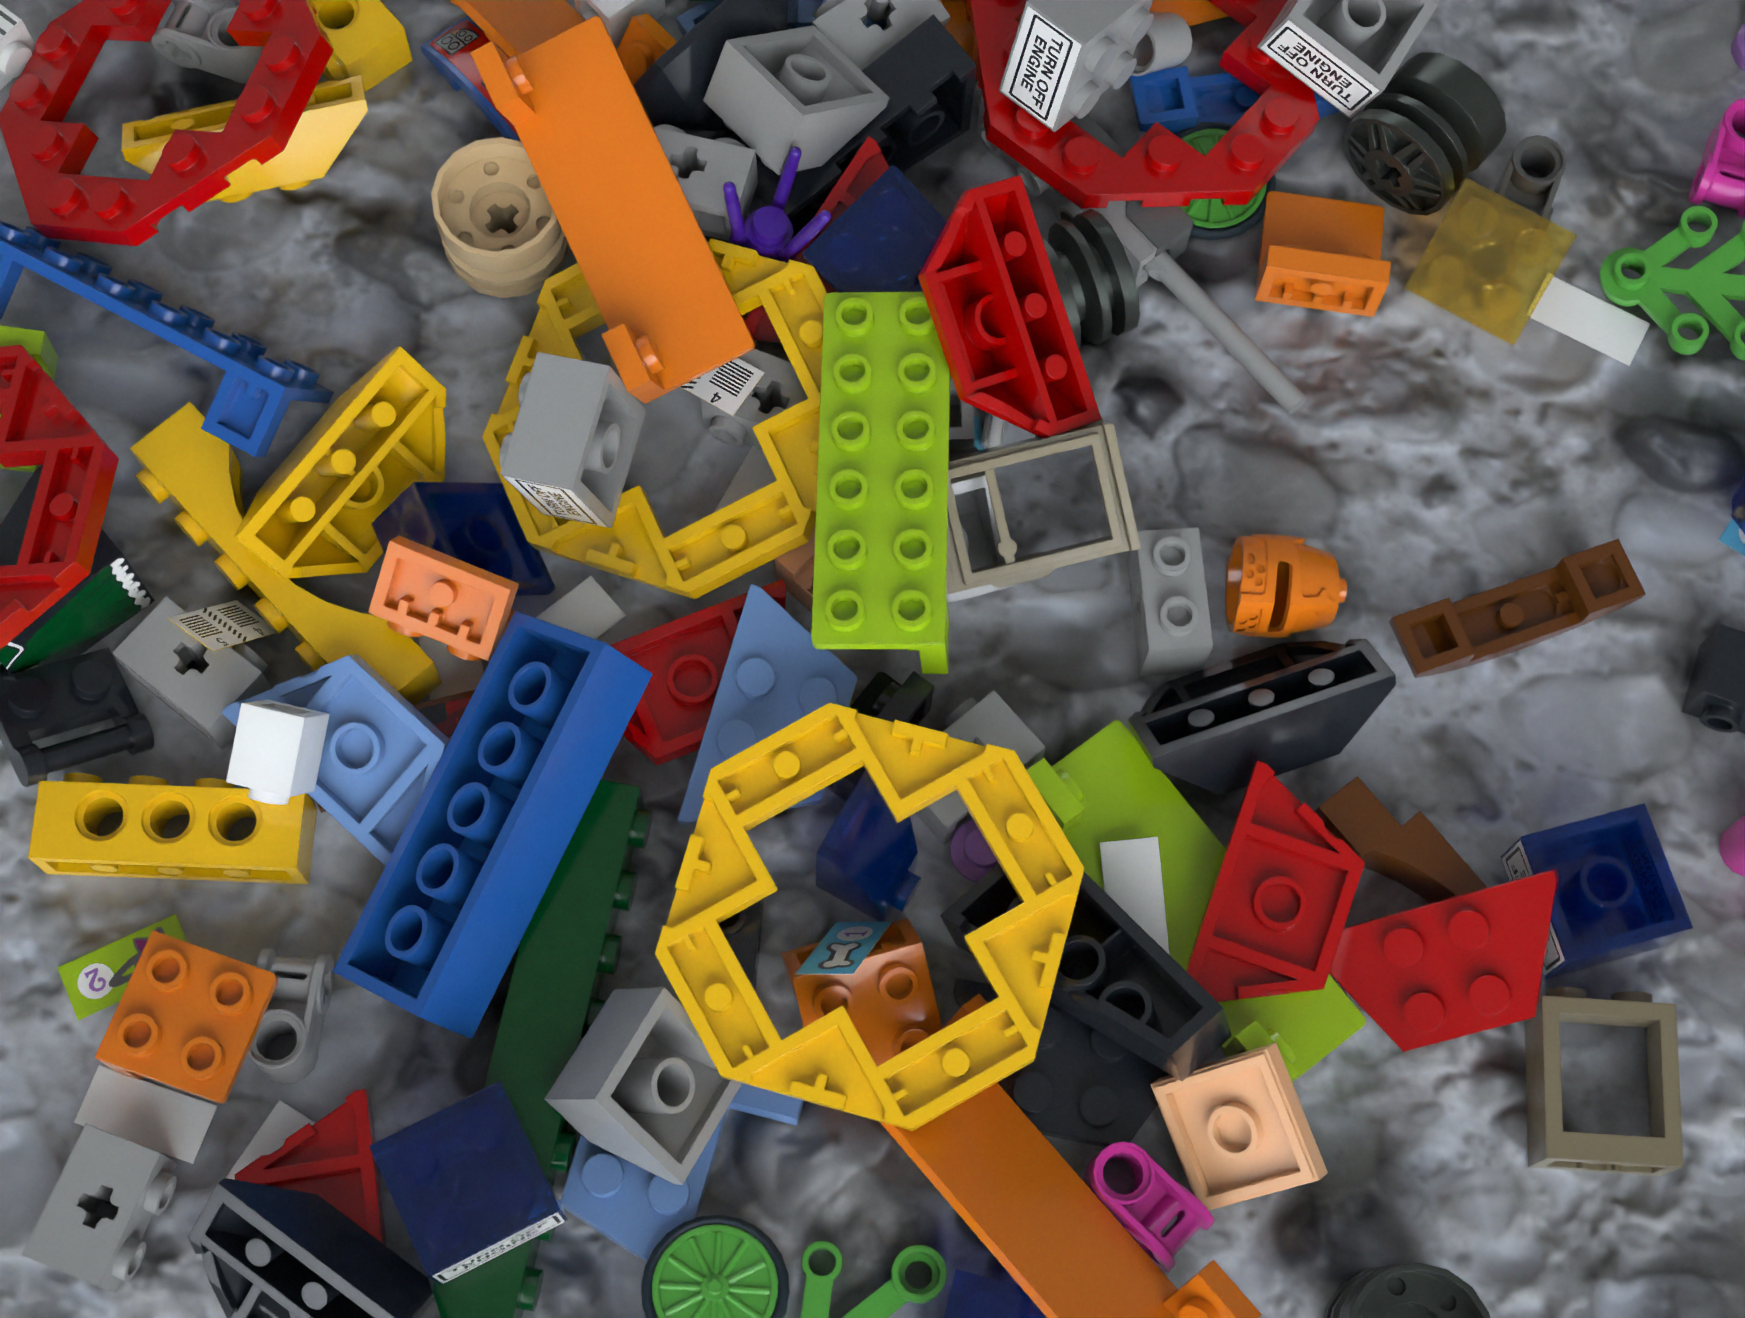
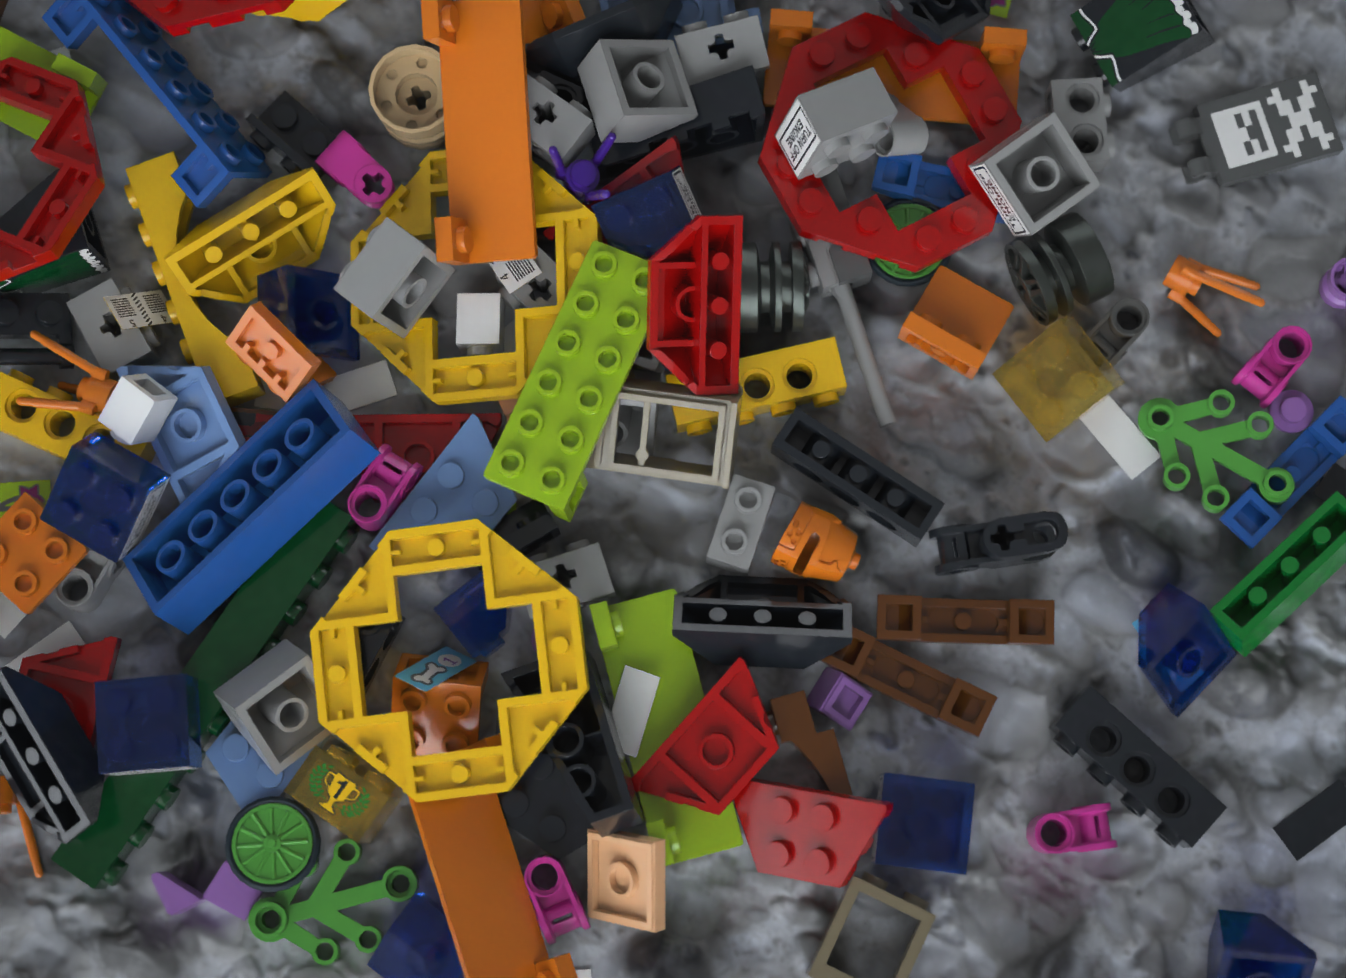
camera: 30 degrees right, 10 degrees up
none -> orange plant [16,330,118,416]
none -> clear blue brick [39,431,171,563]
none -> black bracket [246,90,337,178]
none -> clear yellow brick [284,744,402,843]
none -> dark pink piece [314,130,395,209]
none -> dark pink piece [348,443,423,531]
none -> white brick [456,293,505,356]
none -> yellow brick [665,337,847,437]
none -> black brick [770,407,945,547]
none -> medium lavender slope [807,667,873,731]
none -> reddish brown slope [820,626,997,738]
none -> black piece [928,511,1068,576]
none -> orange plant [1162,254,1265,337]

